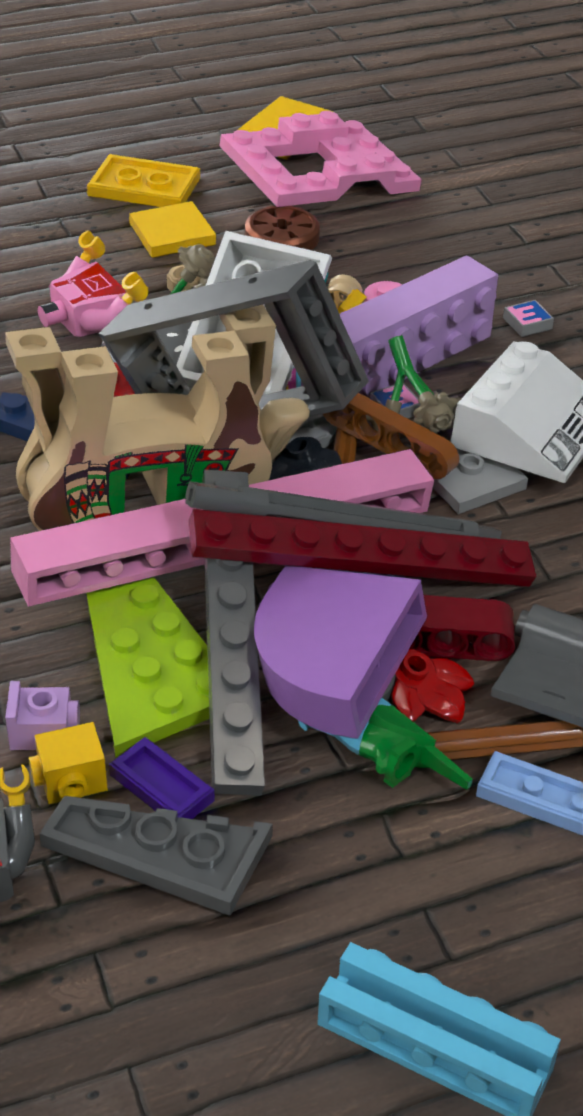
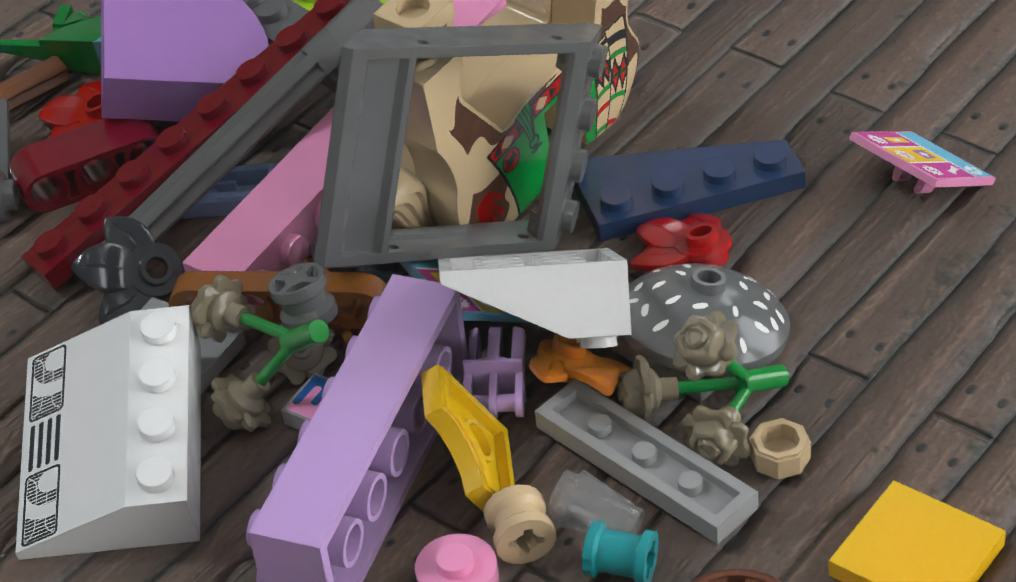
camera: 155 degrees right, 0 degrees up
torso [38,231,149,337] -> none
none -> black plate [71,216,183,324]
none -> dark grey wheel [268,262,338,329]

